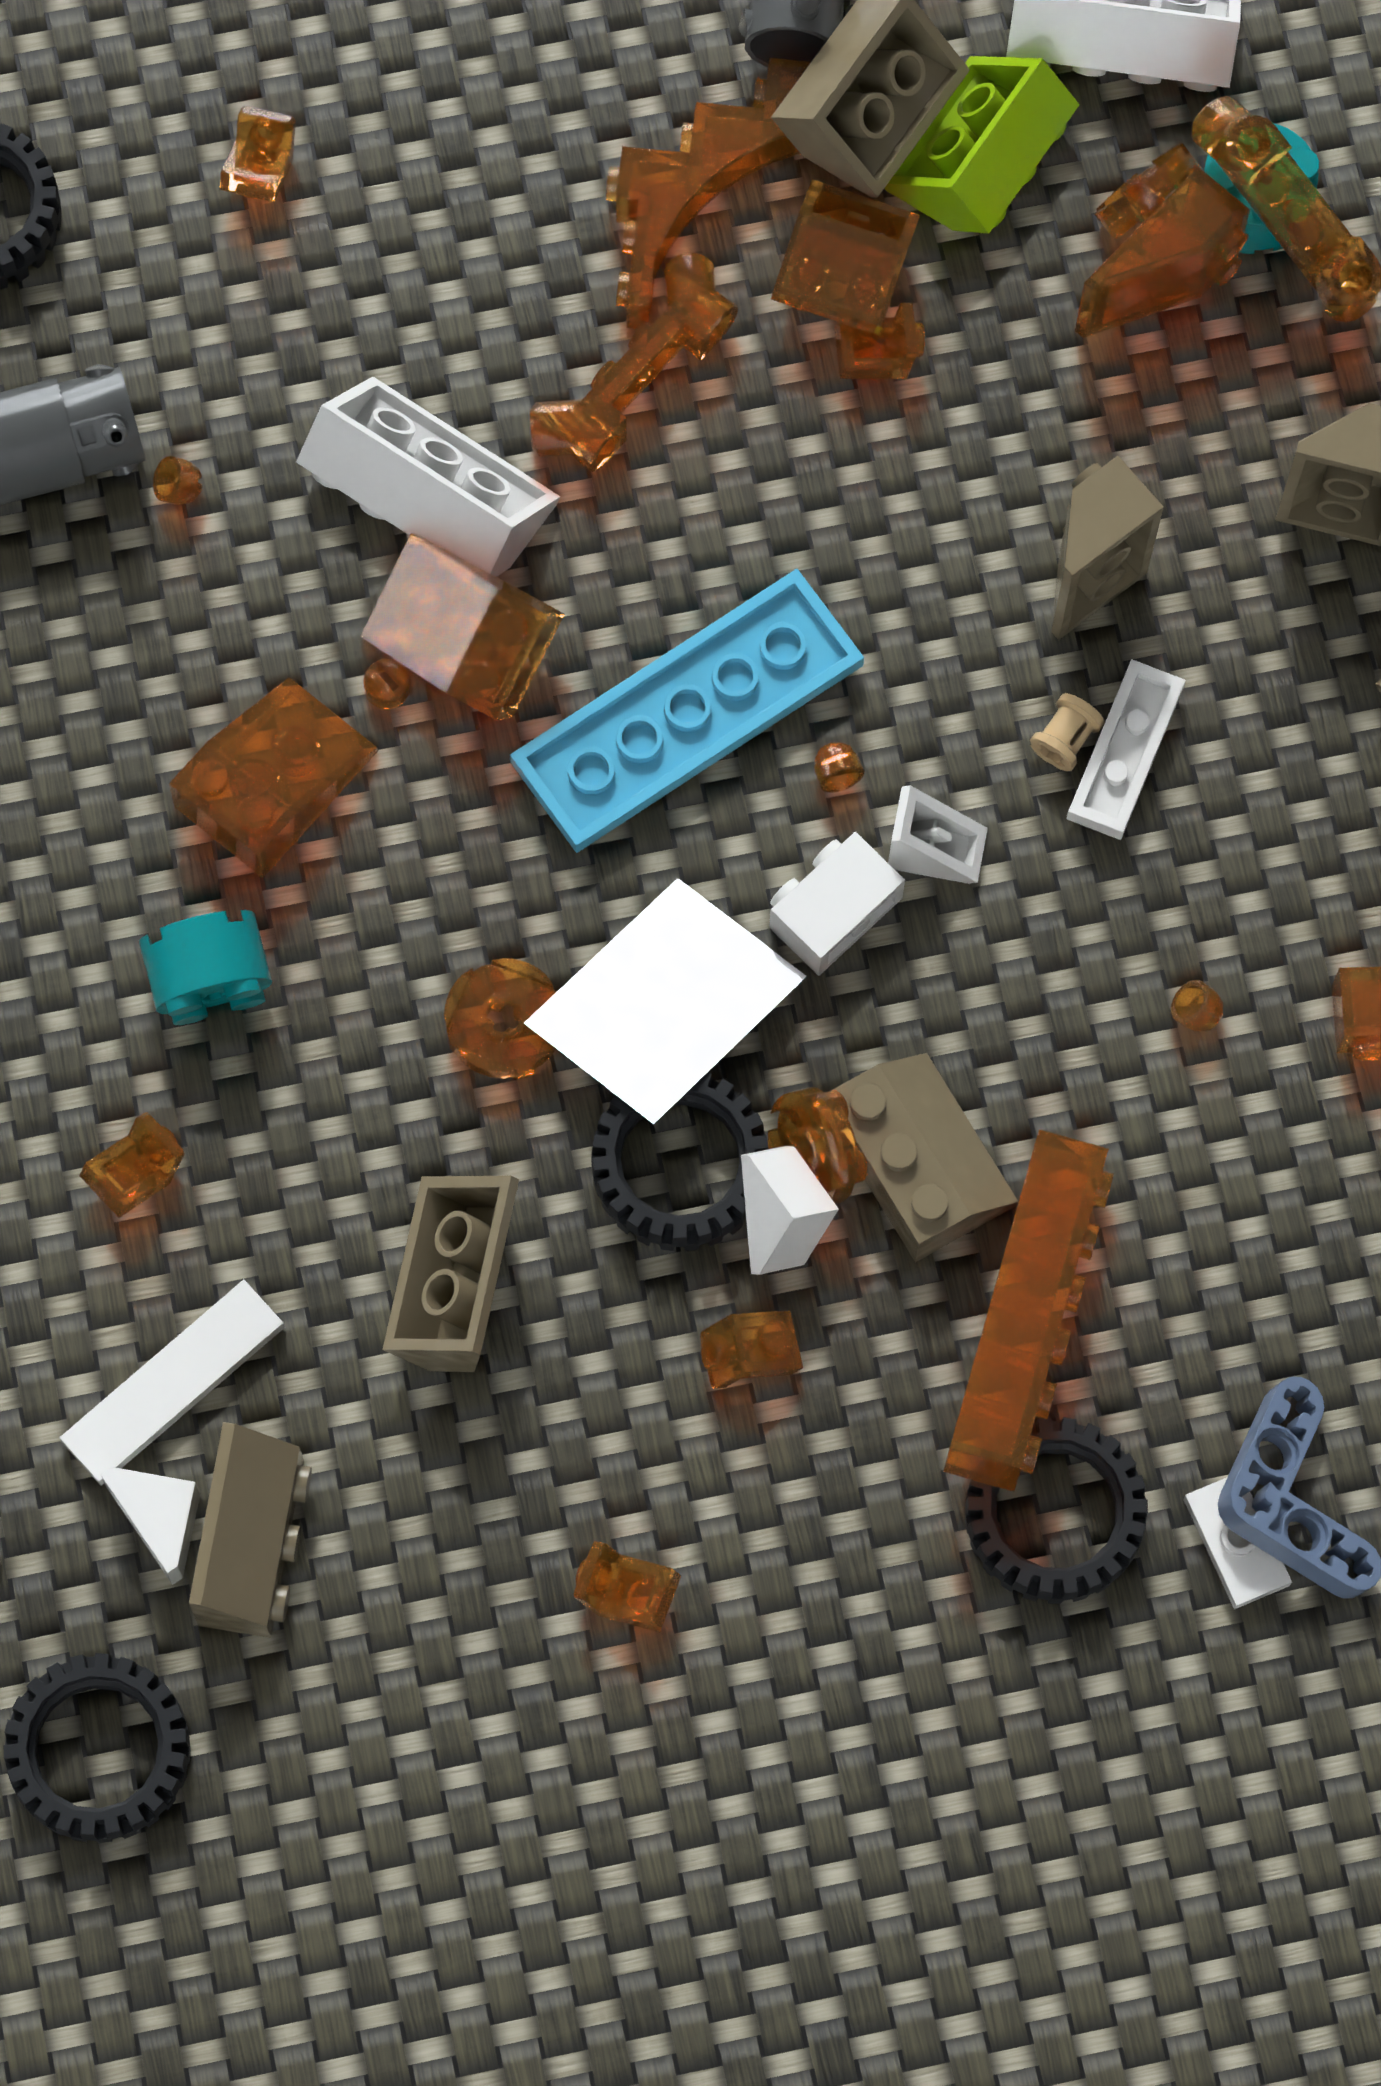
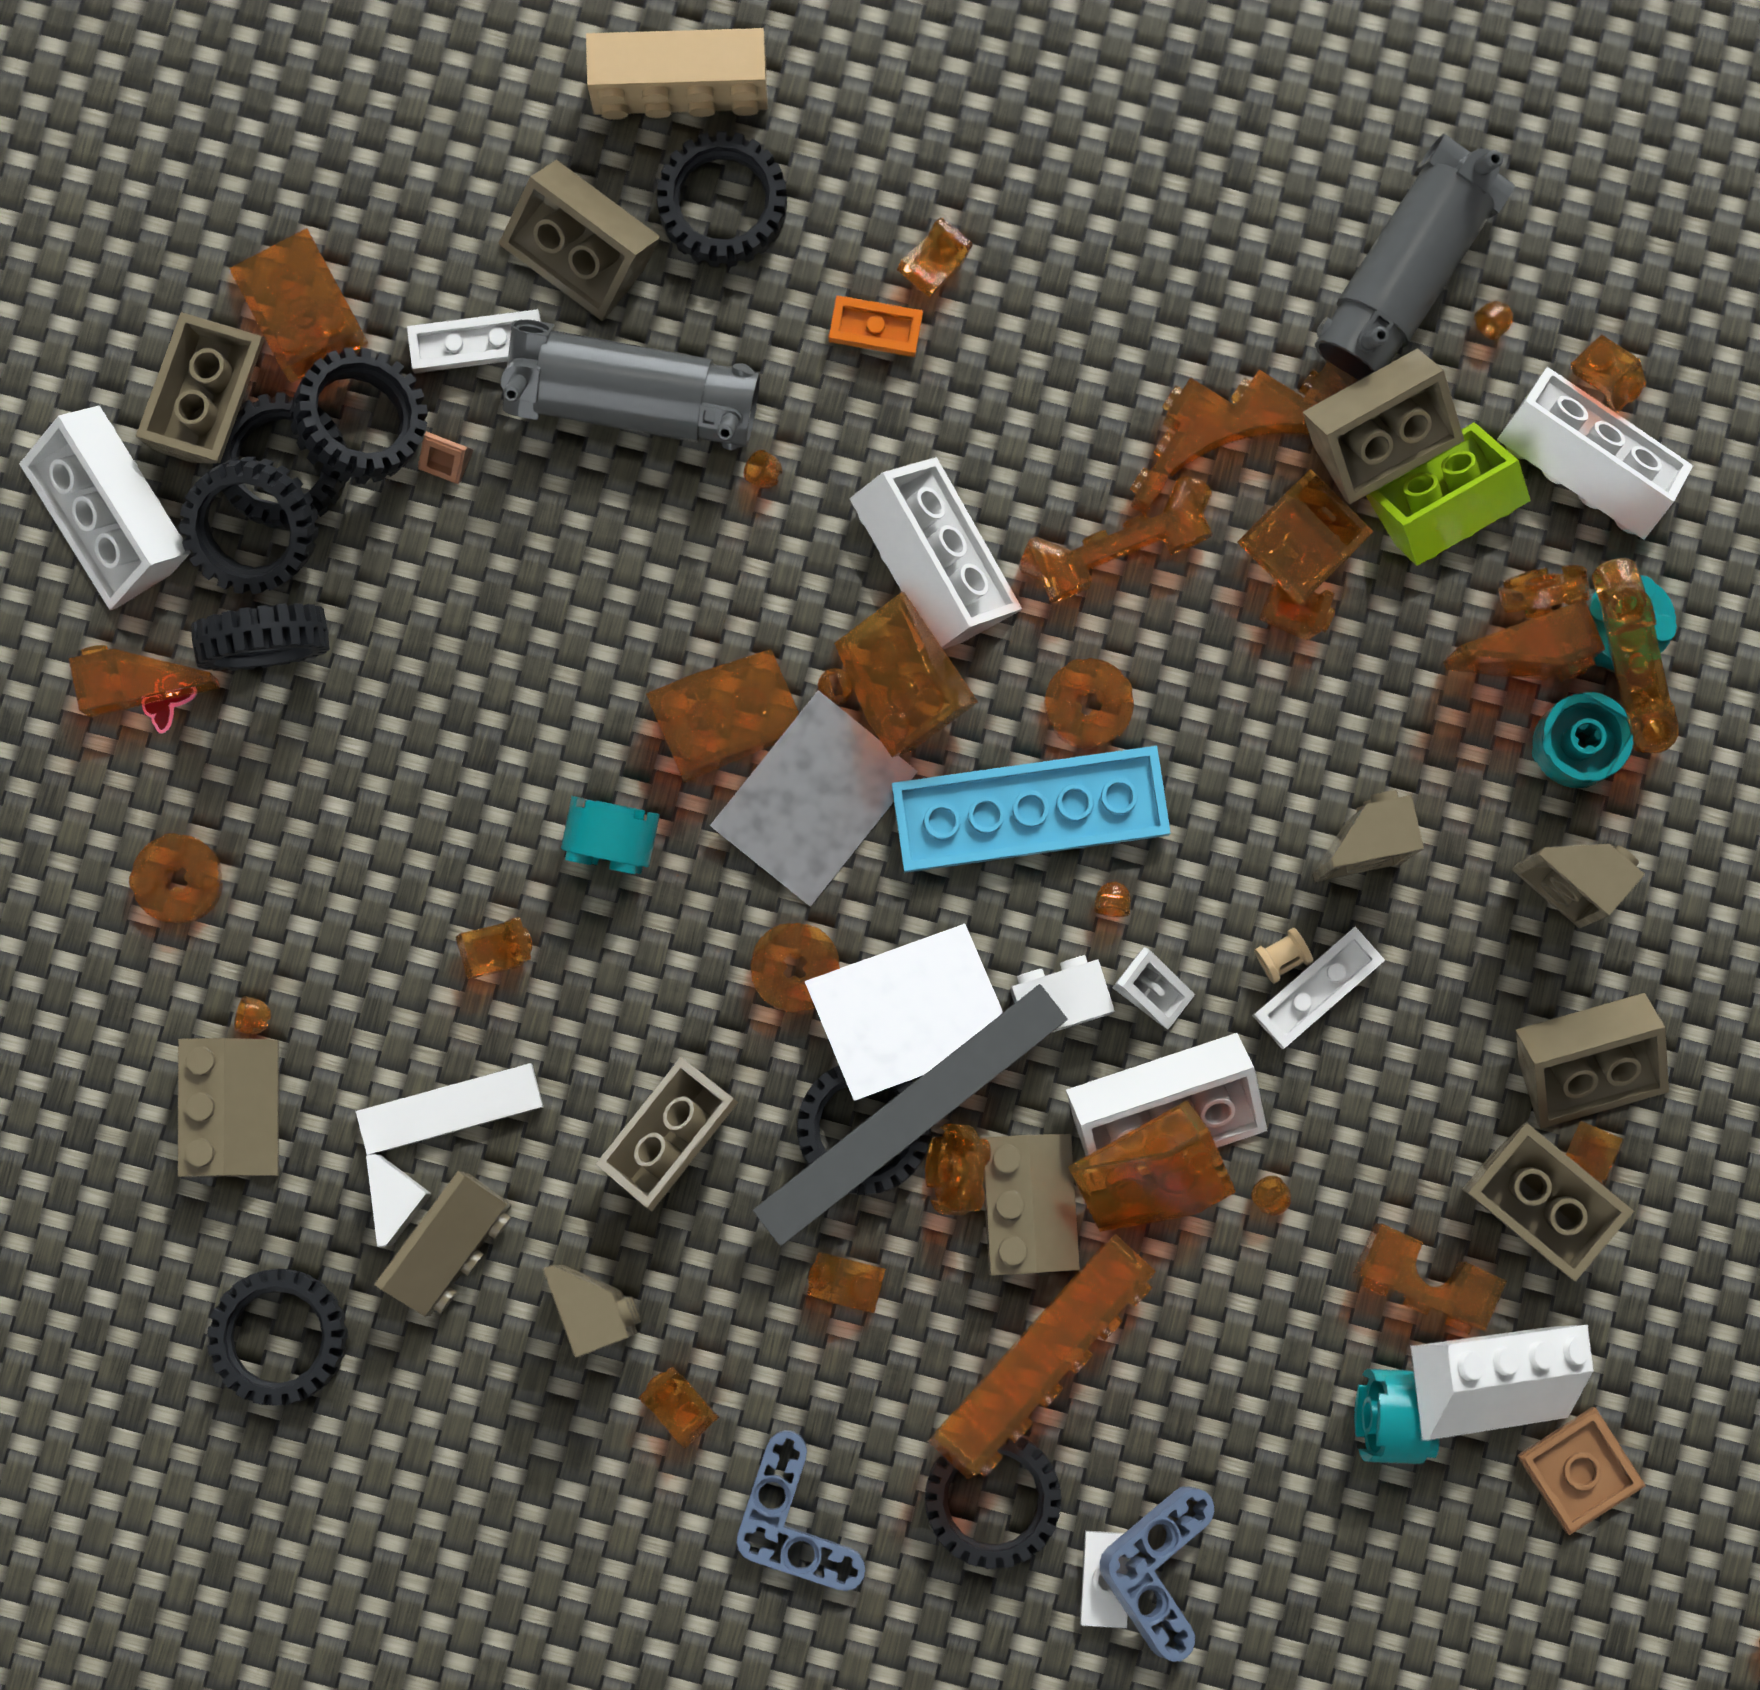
camera: 25 degrees right, 10 degrees up
white slope [741,1146,839,1275] -> none
none -> dark tan slope [543,1264,642,1358]
none -> flat silver sticker [710,690,918,907]
none -> sand blue beam [737,1430,865,1591]
none -> dark grey tile [752,984,1068,1246]
none -> orange plate [829,295,923,357]
none -> clear orange plate [1044,658,1134,749]
none -> white slope [1066,1033,1267,1188]
none -> clear orange slope [1068,1100,1236,1232]
none -> teal brick [1532,692,1633,788]

